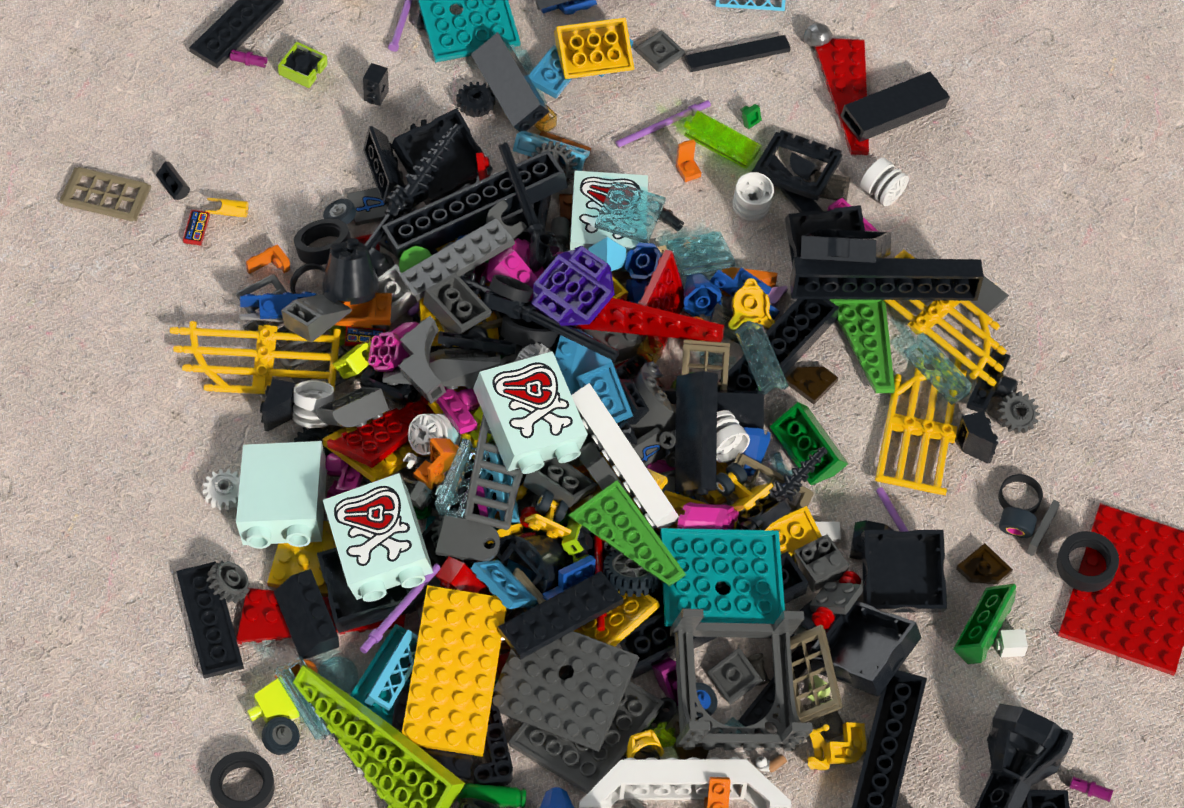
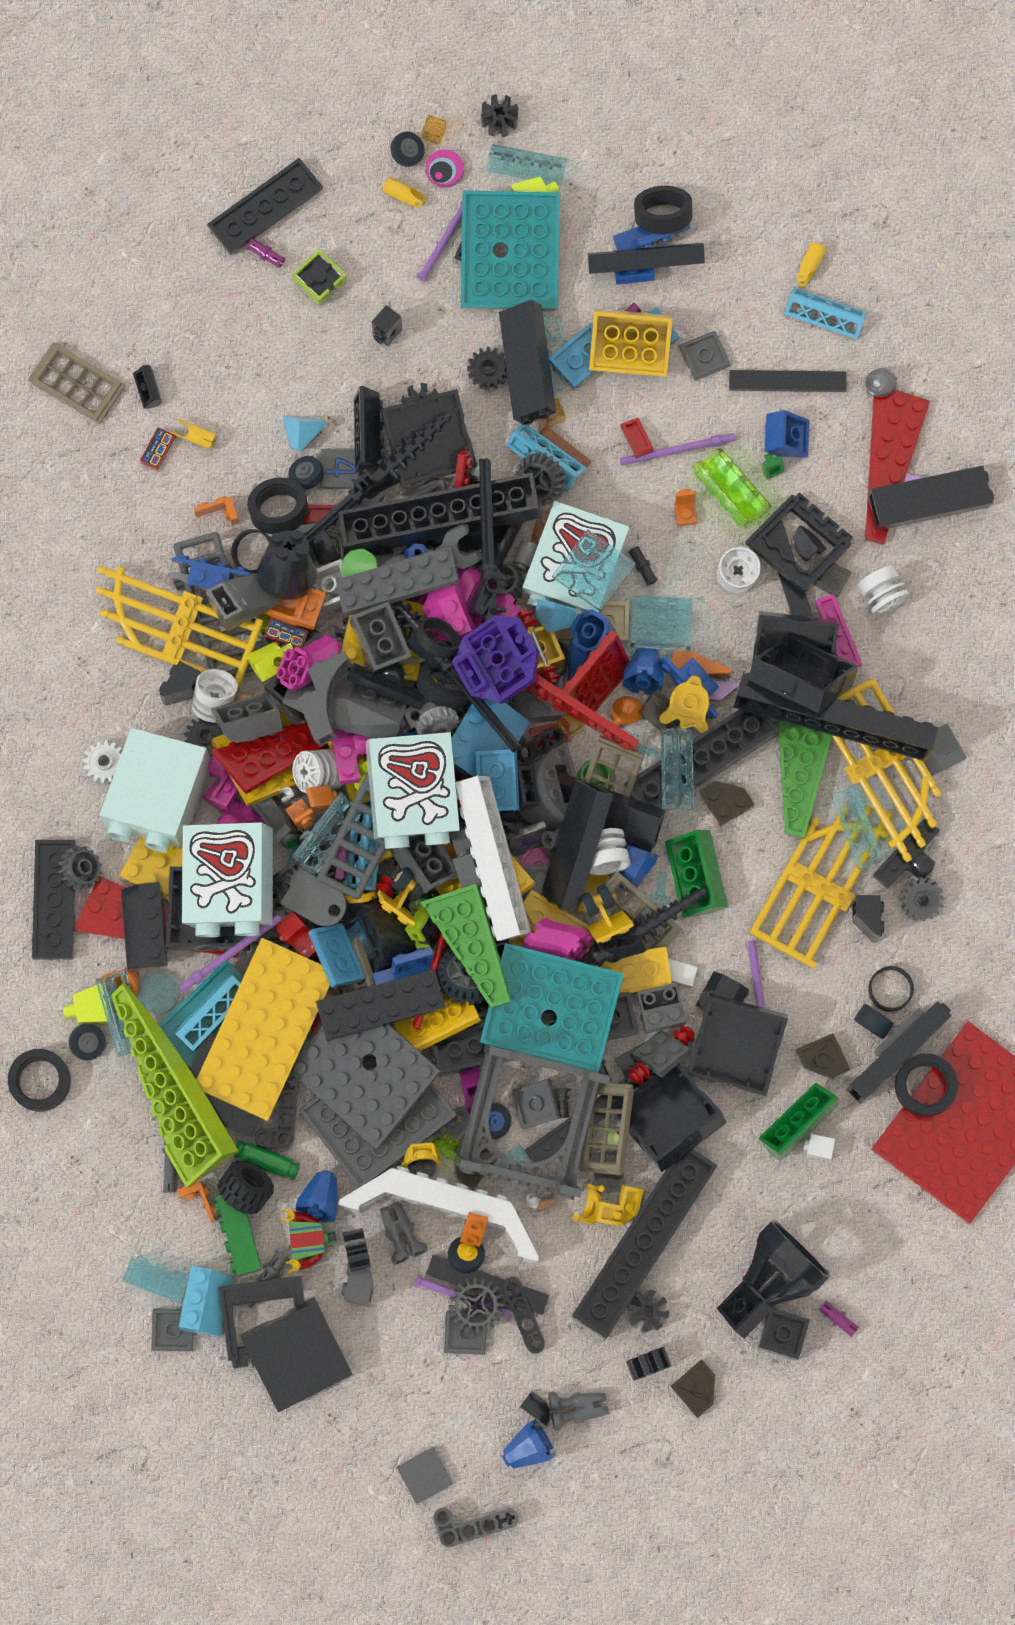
camera: 20 degrees right, 20 degrees up
none -> medium azure slope [283,416,326,452]
none -> red tile [620,417,654,458]
none -> blue slope [765,410,809,458]
none -> black brick [846,1001,952,1104]

